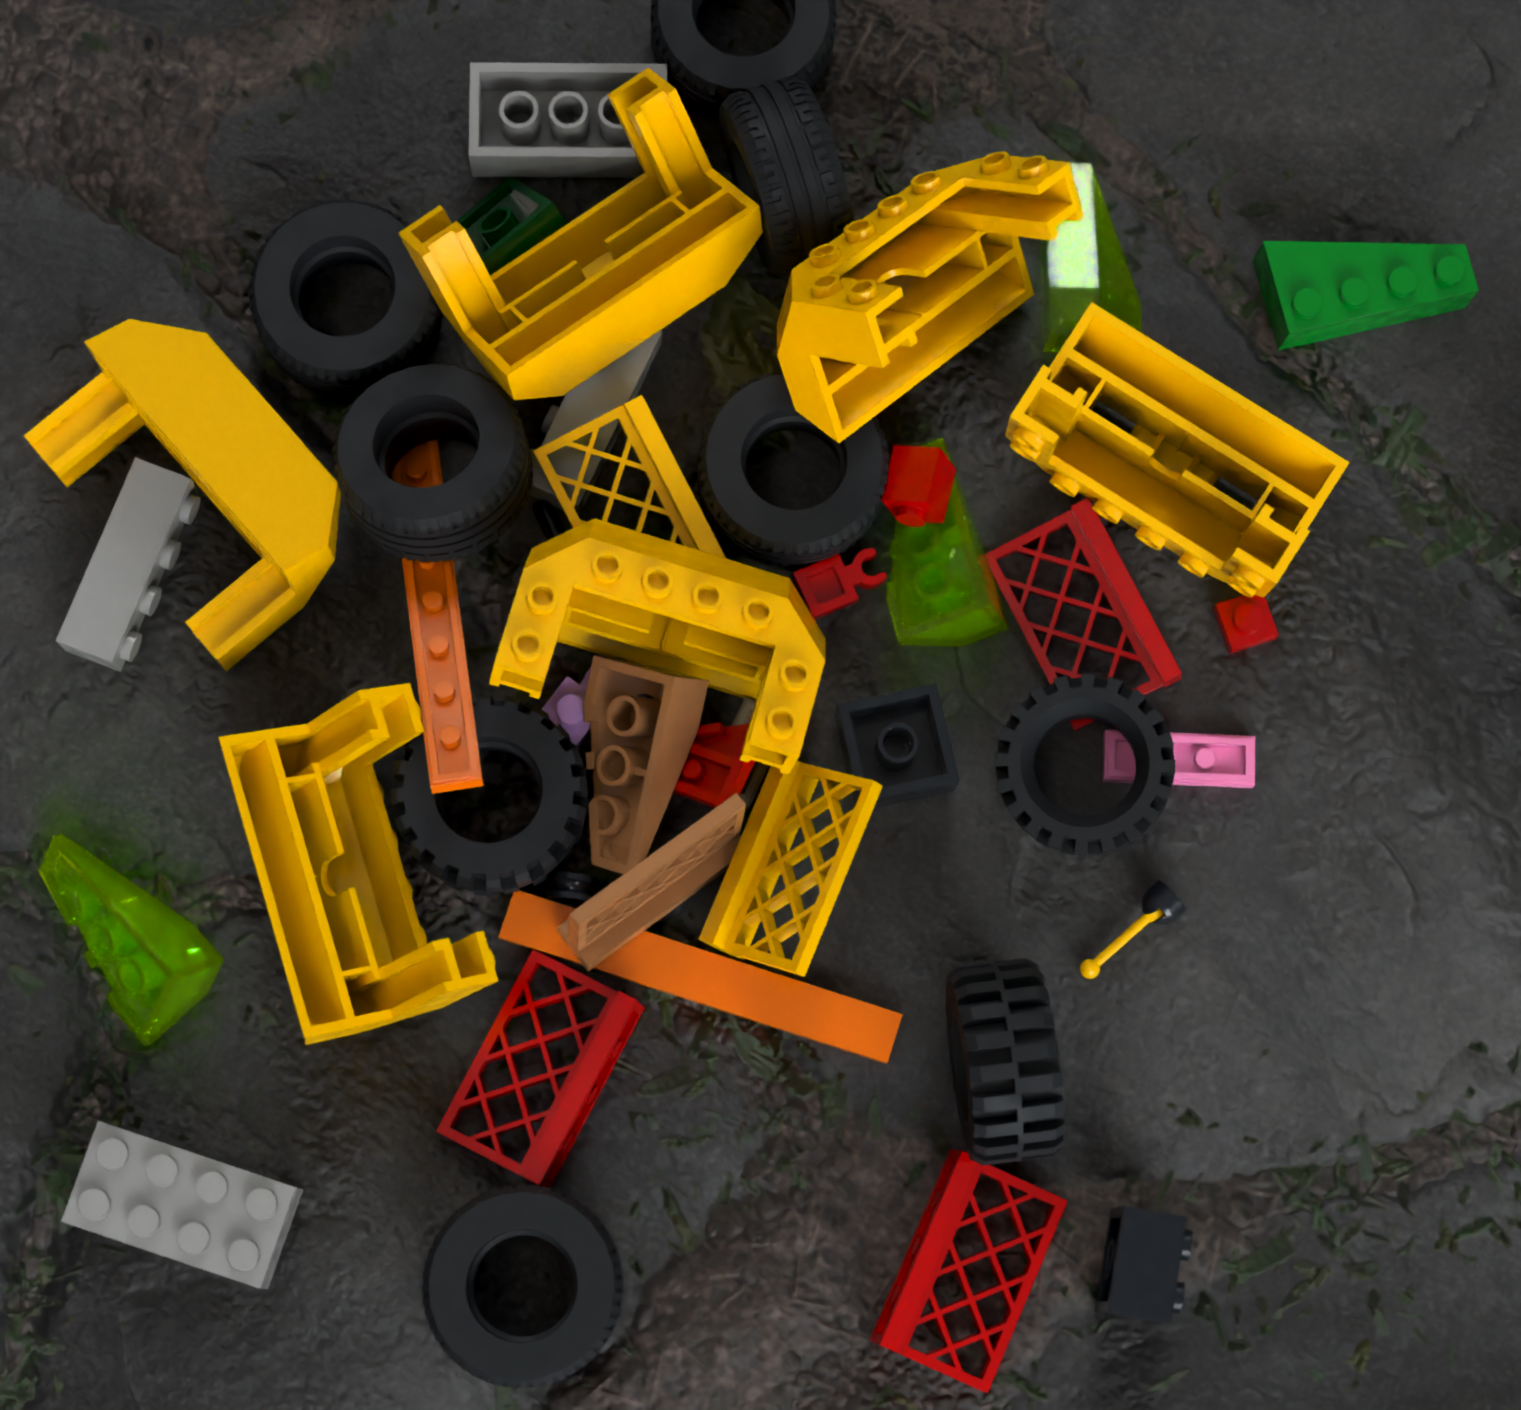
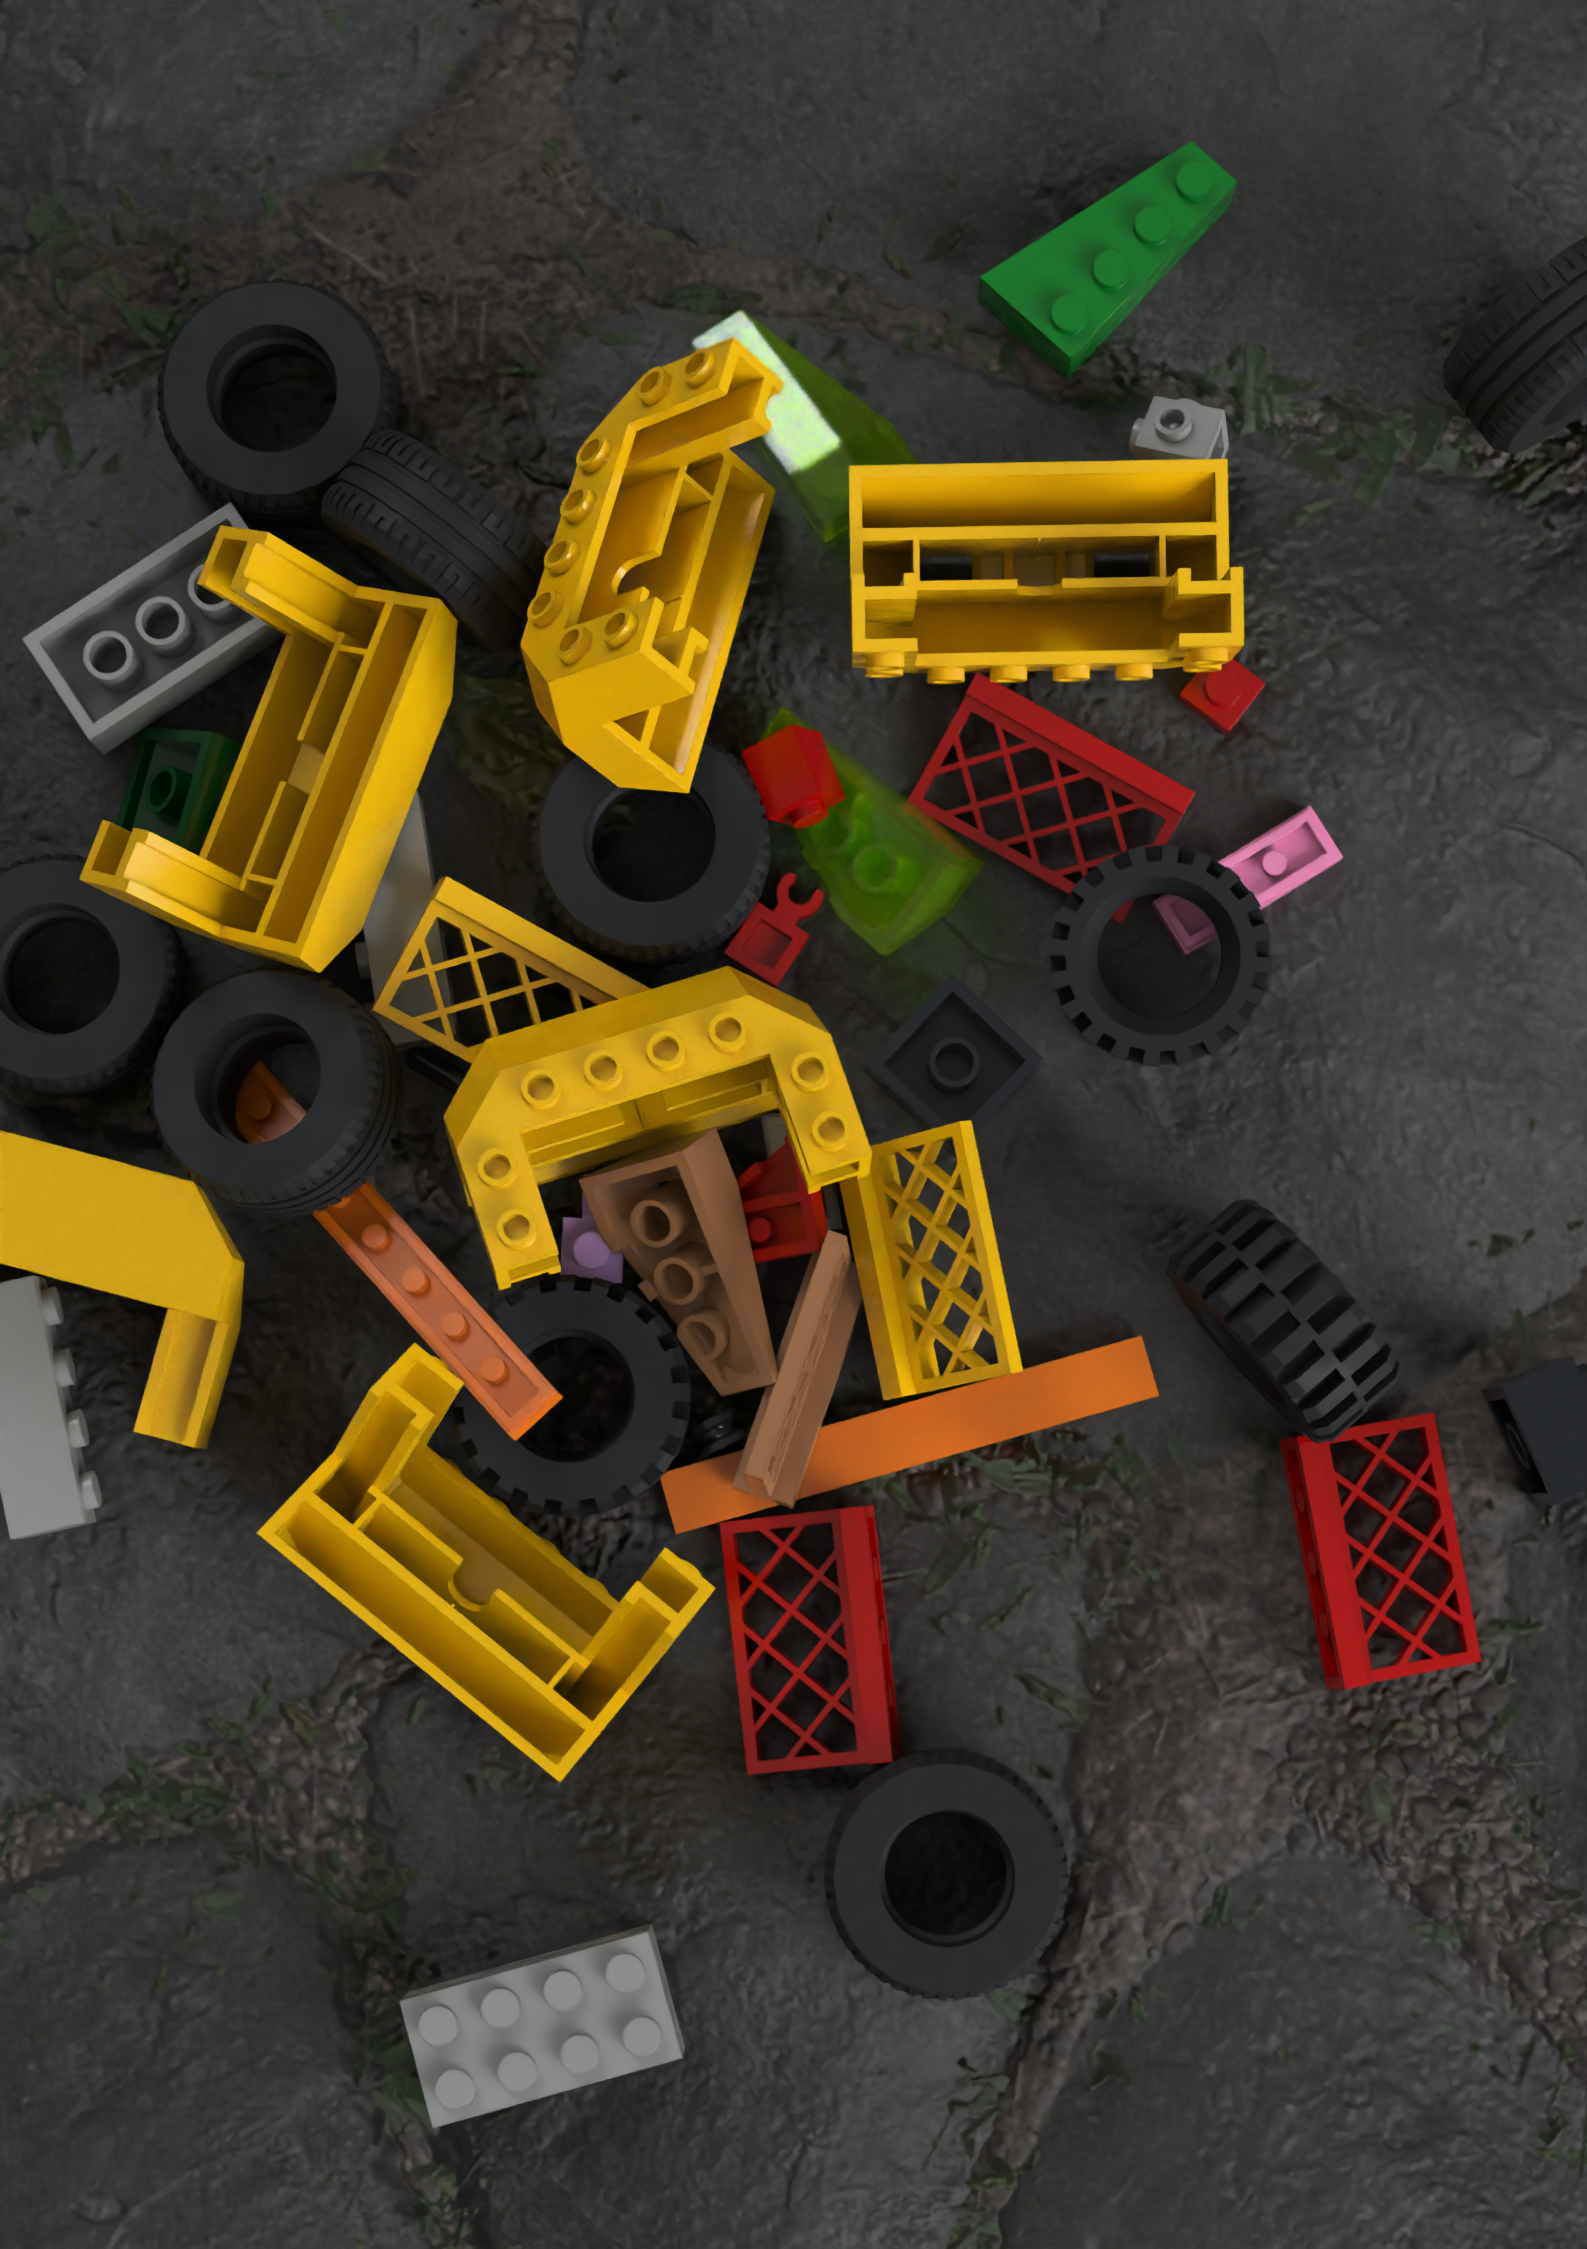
camera: 20 degrees left, 5 degrees up
clear neon green wedge [38,834,224,1046] -> none
hinge [1080,880,1187,979] -> none
none -> light grey brick [1129,396,1229,460]

